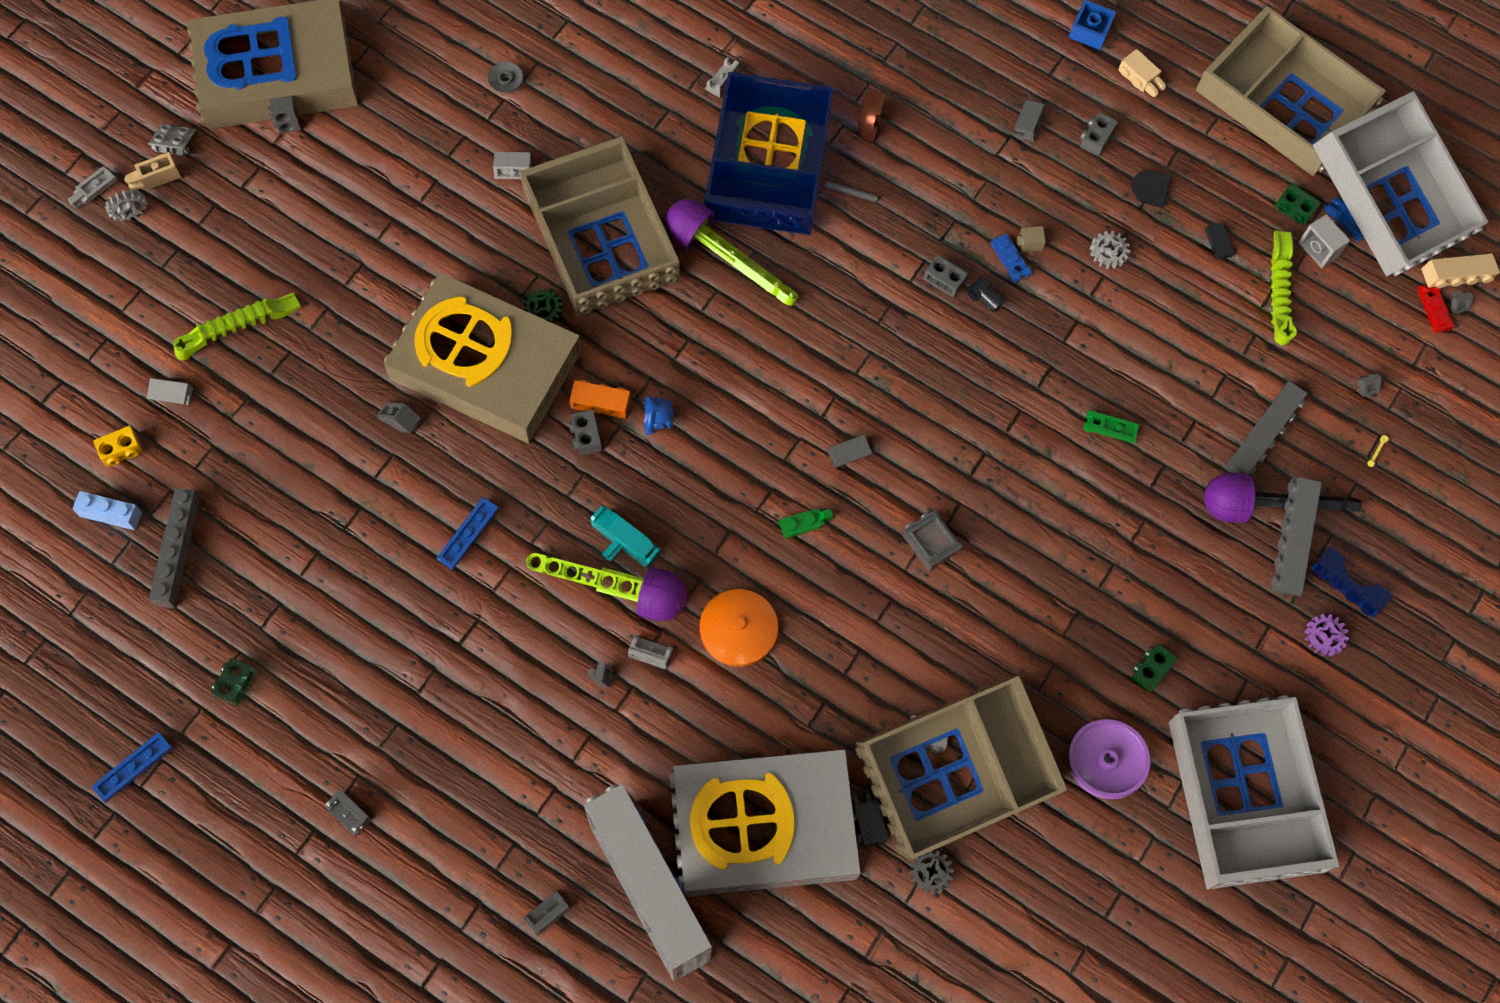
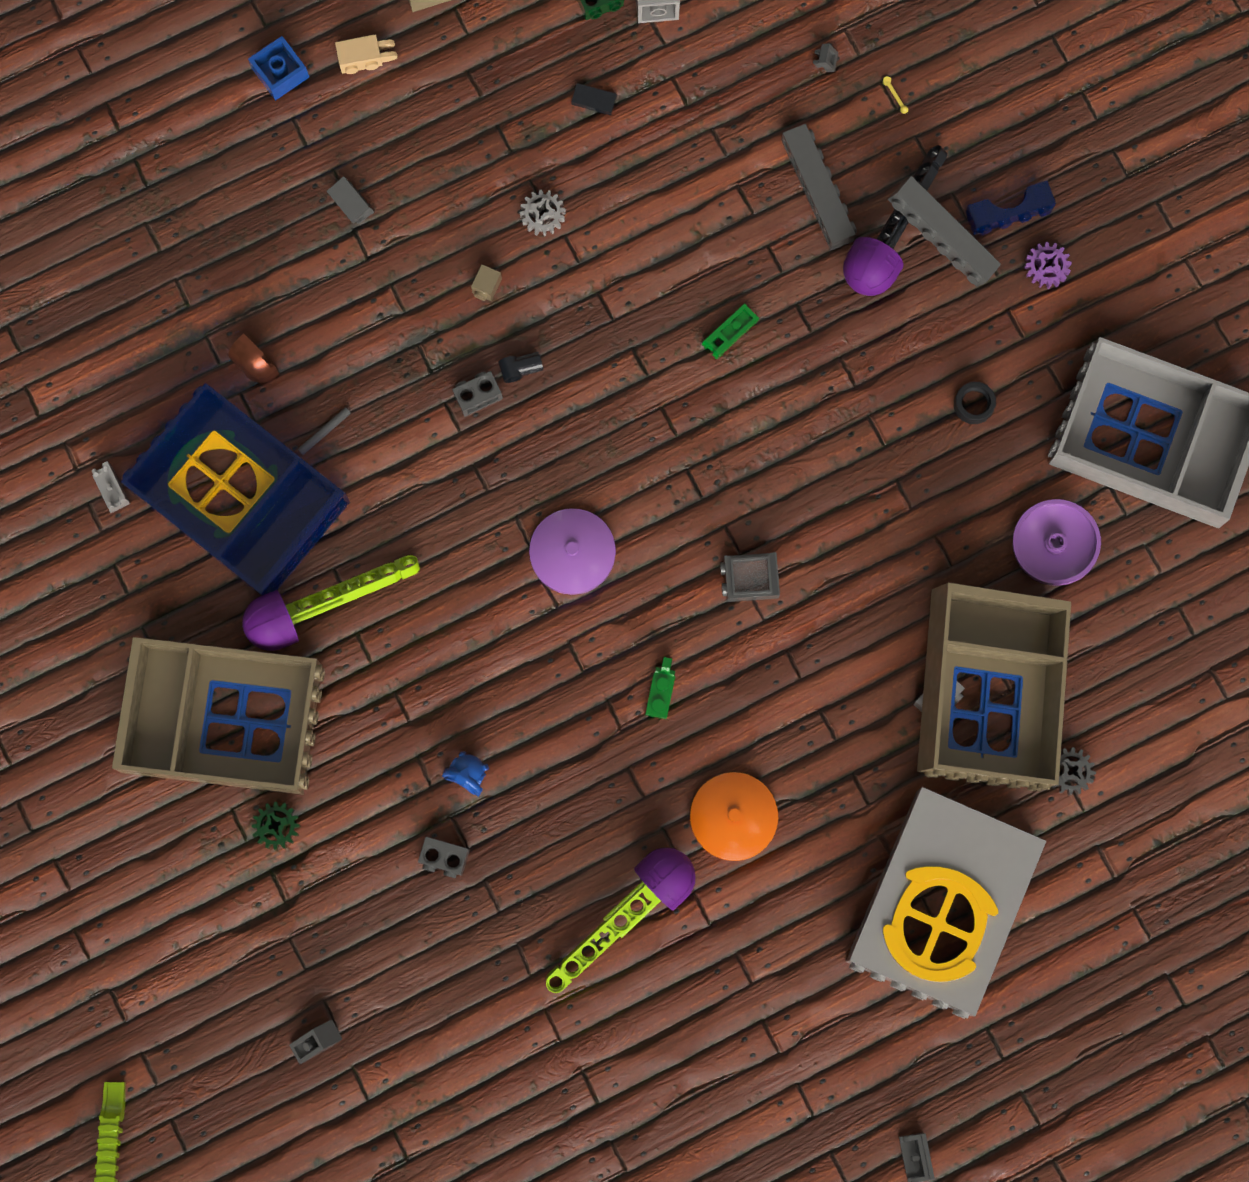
camera: 55 degrees left, 10 degrees up
dark tan panel [384,273,582,444] -> none
blue plate [436,497,499,570] -> none
light grey hinge [493,152,531,179] -> none
orange brick [570,380,631,419] -> none
light grey panel [584,784,712,982] -> none
dark grey tile [588,663,613,688] -> none
teal piece [591,505,661,569] -> none
light grey hinge [628,635,673,669] -> none
dark grey hinge [827,435,872,468] -> none
black hinge [851,787,888,848] -> none
blue plate [990,234,1032,282] -> none
dark grey brick [1080,112,1118,157] -> none
black tile [1131,170,1171,208] -> none
dark green brick [1131,644,1178,692] -> none
lime piece [1271,231,1297,345] -> none
none -> medium lavender dish [529,509,616,595]
none -> black tyre [954,382,996,424]

